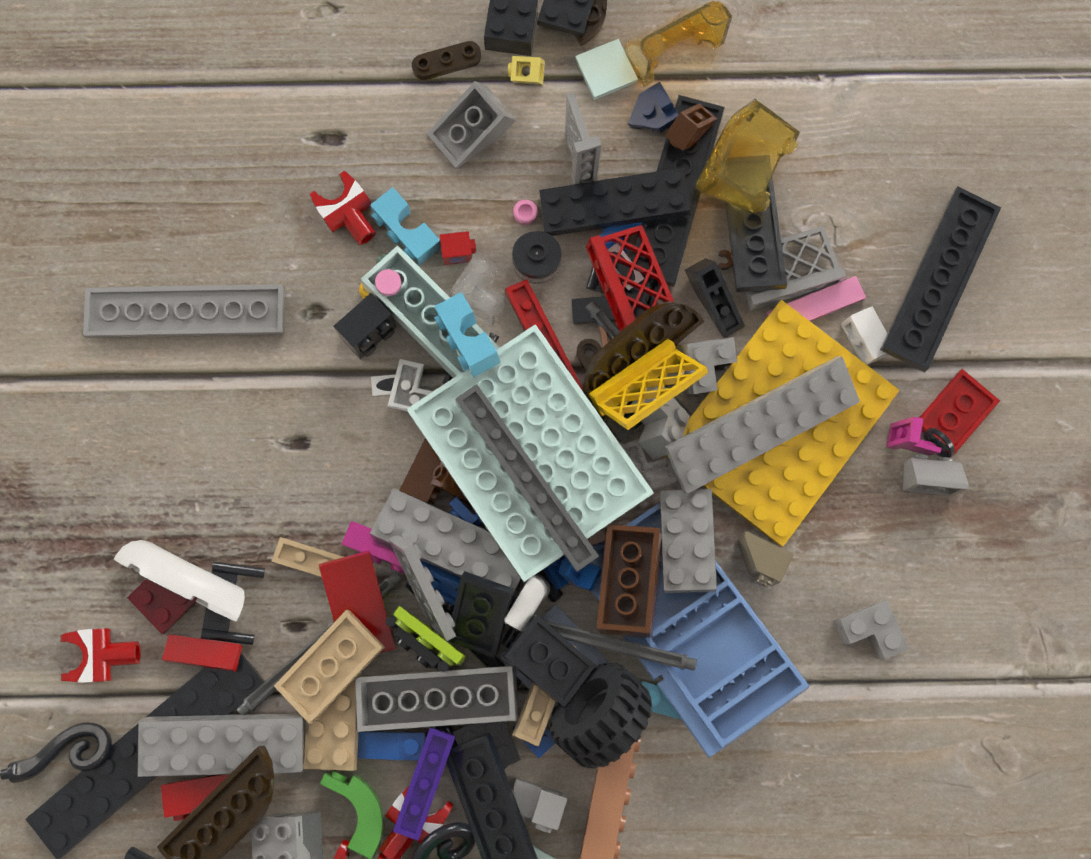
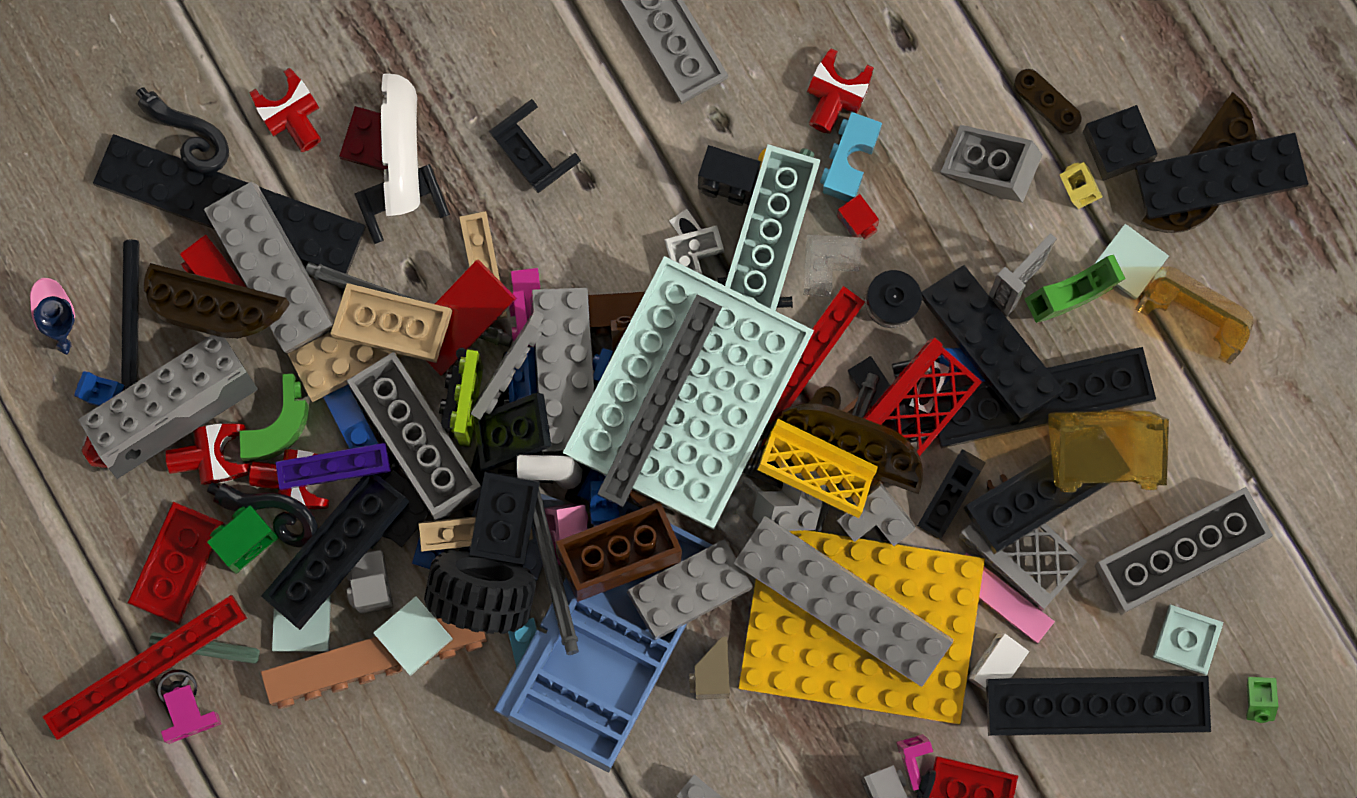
camera: 65 degrees right, 0 degrees up
red tile [162,635,243,672] -> none
bright pink tile [375,269,401,296] -> none
medium azure arch [434,292,500,377] -> none
bright pink tile [513,200,538,225] -> none
dark blue plate [628,81,679,133] -> none
reddish brown slope [665,103,718,151] -> none
none -> light aqua tile [374,596,453,676]
none -> black plate [489,99,581,193]
none -> bright pink slope [544,503,588,565]
none -> bright green arch [1024,254,1126,323]
none -> light grey brick [1094,487,1273,615]
none -> light aqua tile [1152,605,1223,676]
none -> bright green bracket [1246,677,1279,723]

